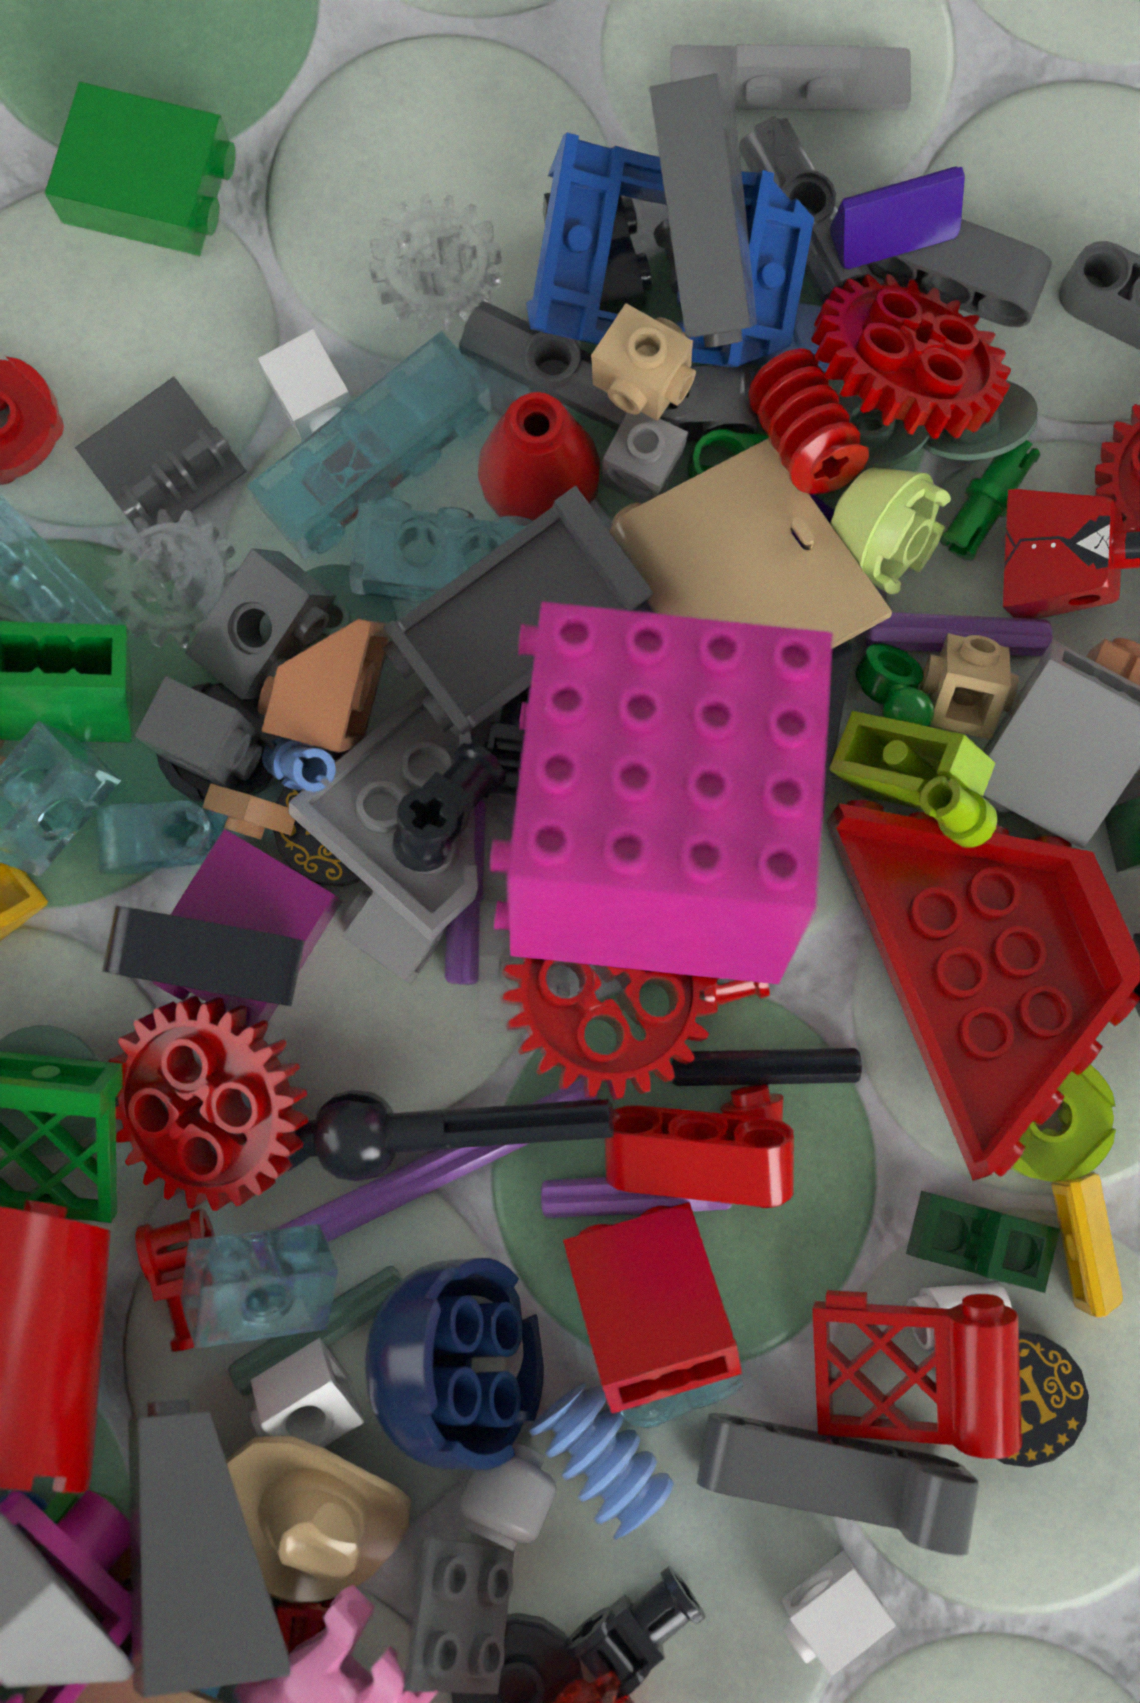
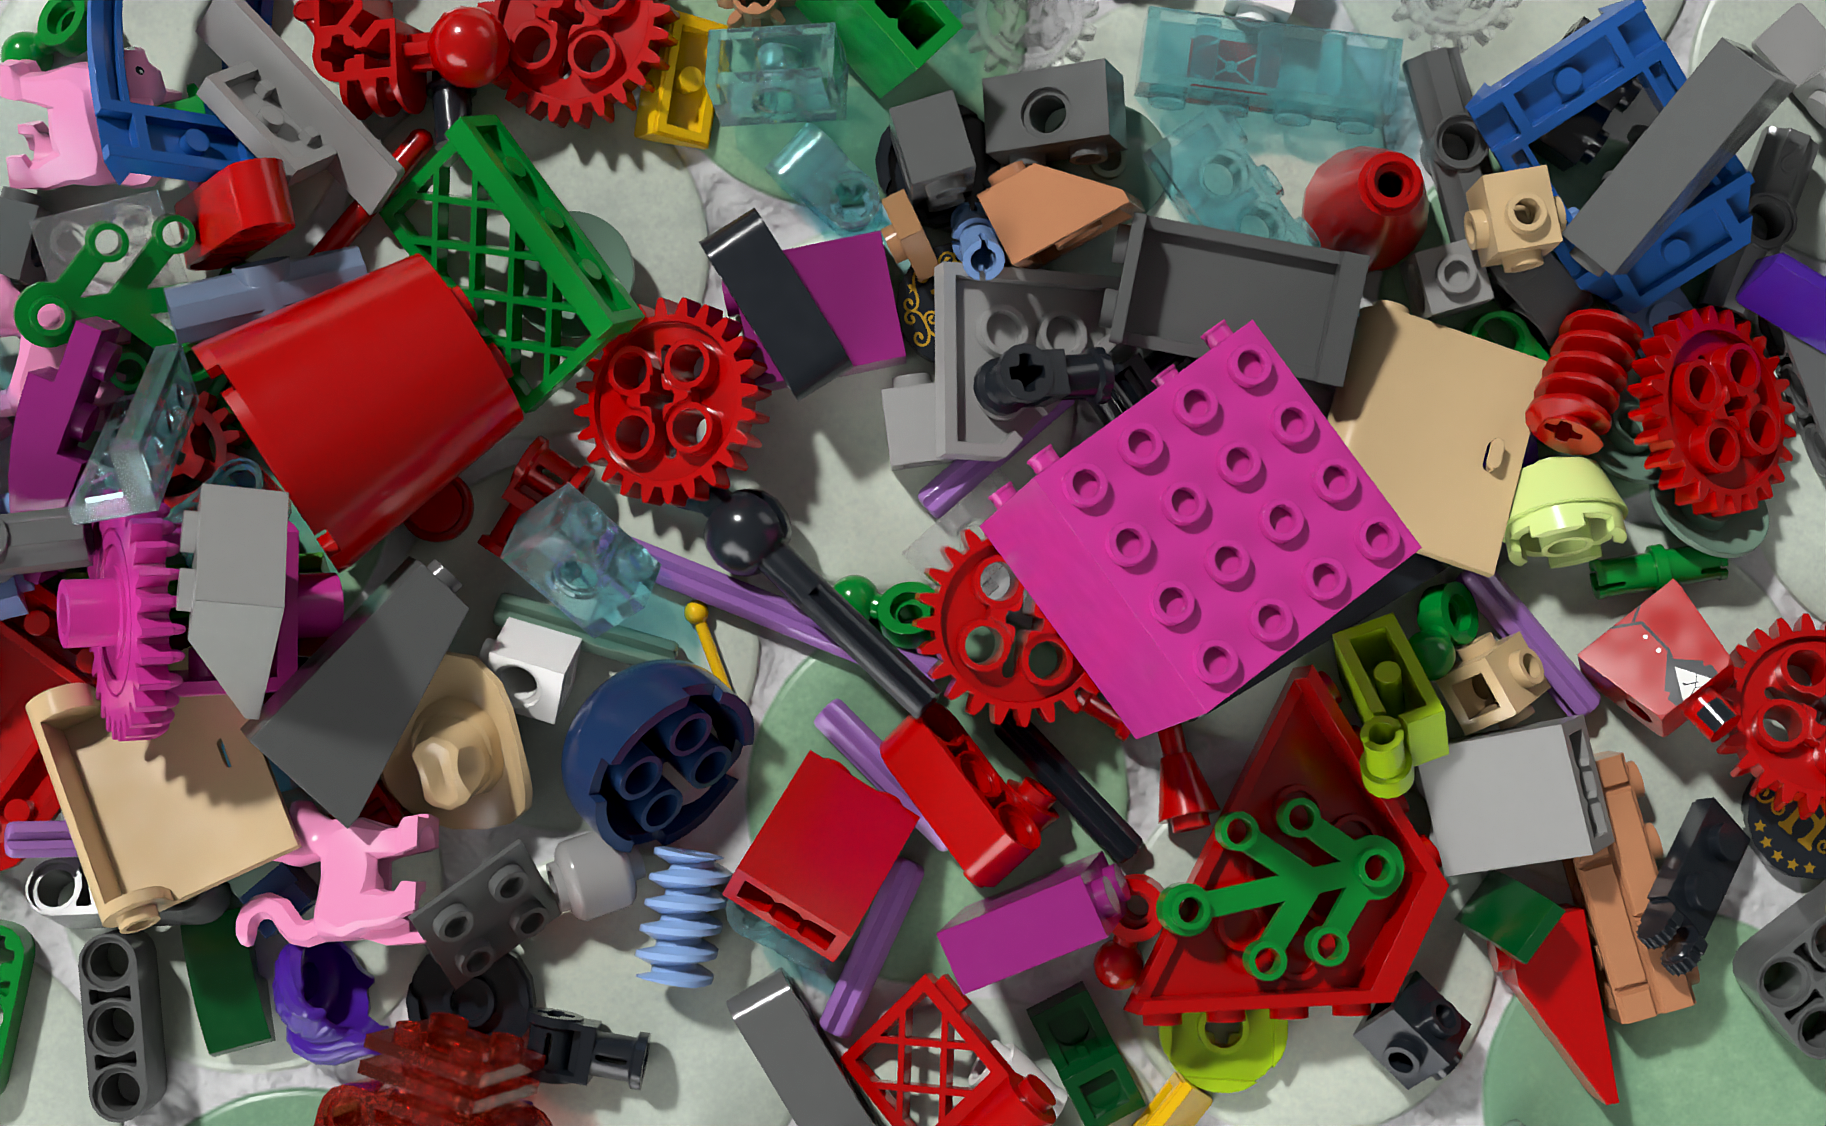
camera: 45 degrees right, 5 degrees up
none -> red piece [403,477,474,543]
none -> yellow hinge [684,600,732,690]
none -> medium lavender axle [820,856,924,1039]
none -> green plate [833,575,935,649]
none -> magenta brick [936,850,1131,995]
none -> red plate [1093,874,1164,990]
none -> green plant [1156,798,1404,981]
none -> red cone [1157,723,1221,833]

